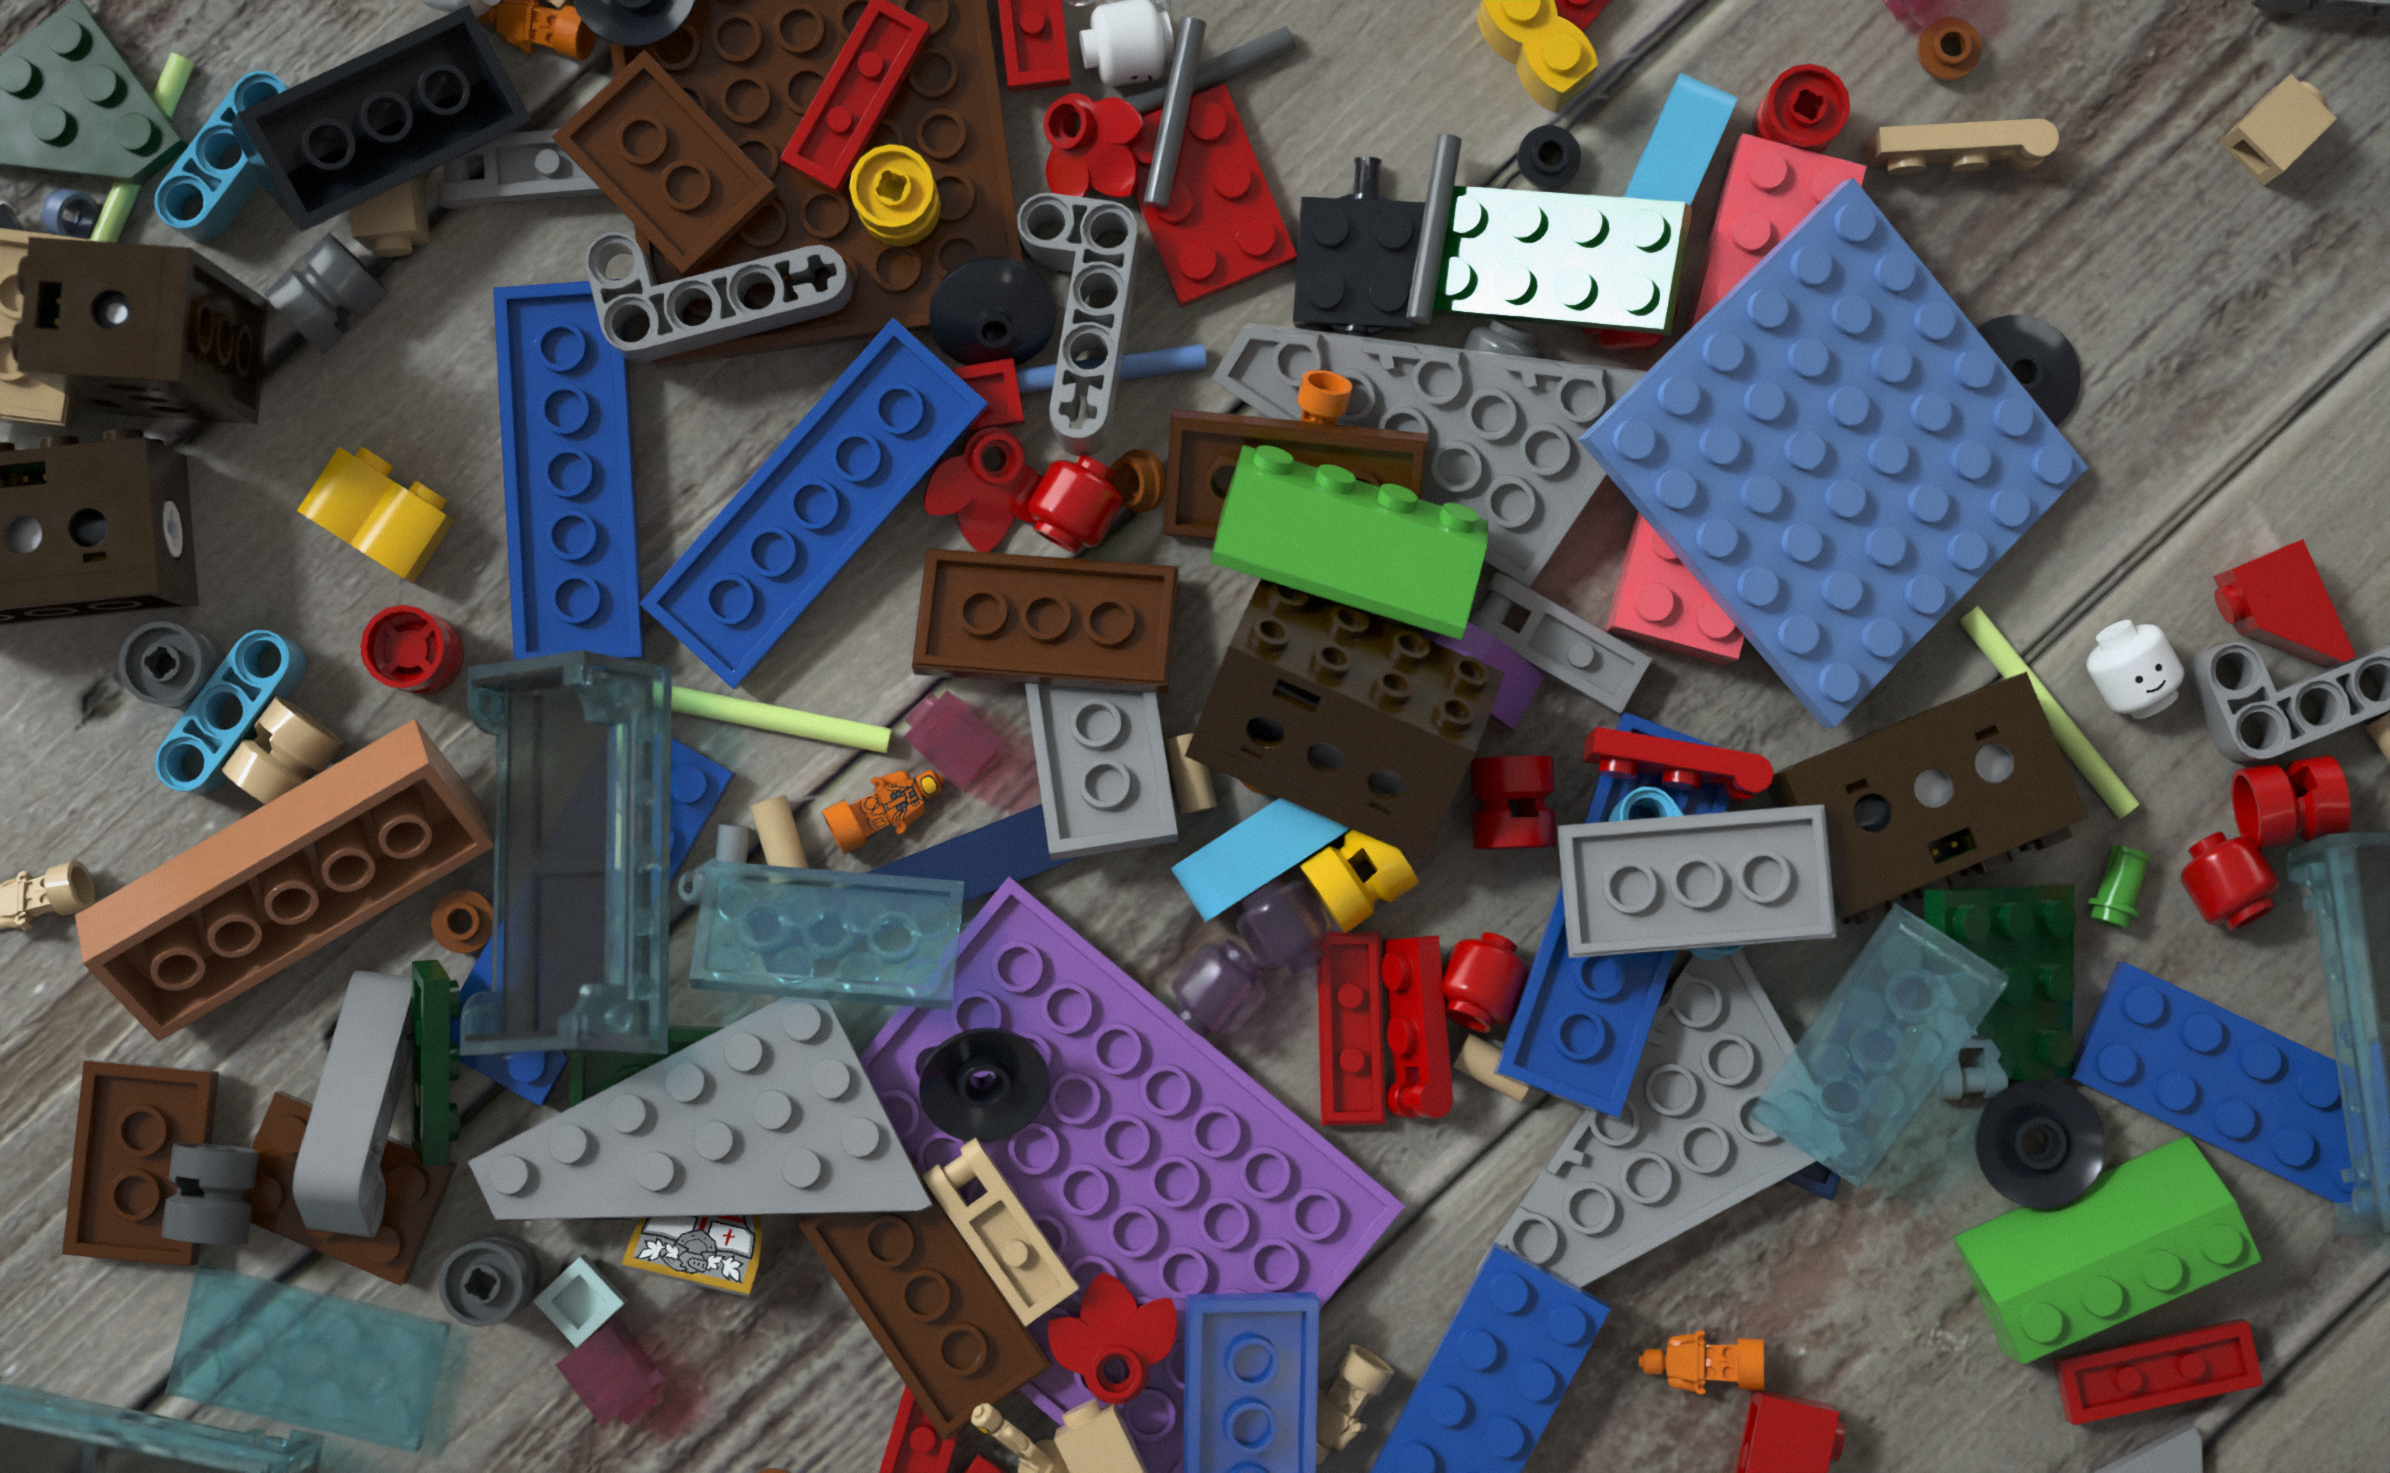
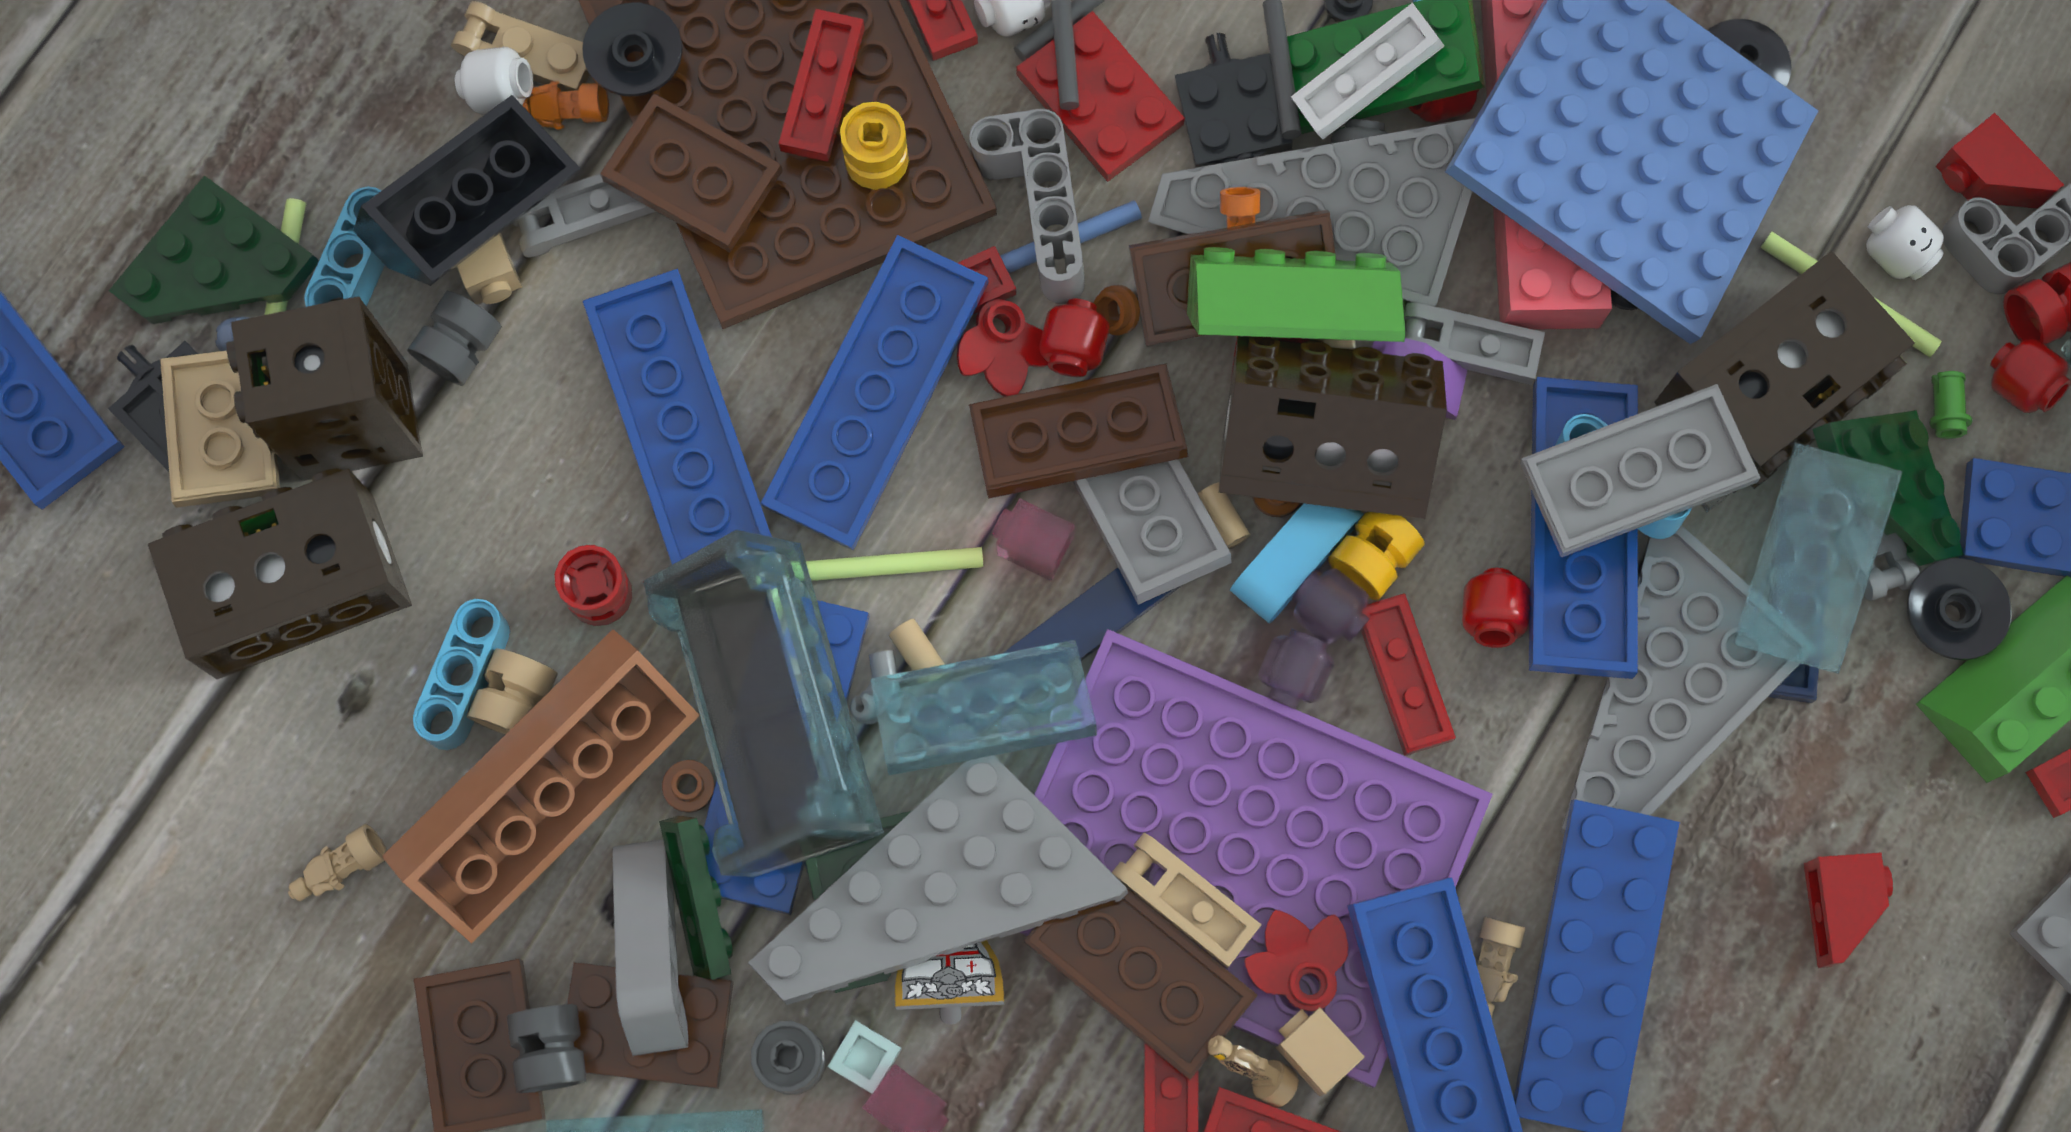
camera: 20 degrees left, 10 degrees down
dark grey wheel [118,621,226,711] -> none
yellow brick [297,446,455,584] -> none
light grey beam [585,232,853,362] -> none
orange piece [821,770,944,856] -> none
black dish [919,1027,1050,1142] -> none
black dish [929,257,1057,366] -> none
red plate [1043,93,1145,198] -> none
red plate [1381,935,1453,1118] -> none
tan piece [1451,1033,1530,1103] -> none
red wheel [1470,755,1557,850] -> none
red plate [1582,726,1773,802] -> none
orange piece [1639,1330,1764,1395] -> none
none -> white plate [1291,3,1444,139]

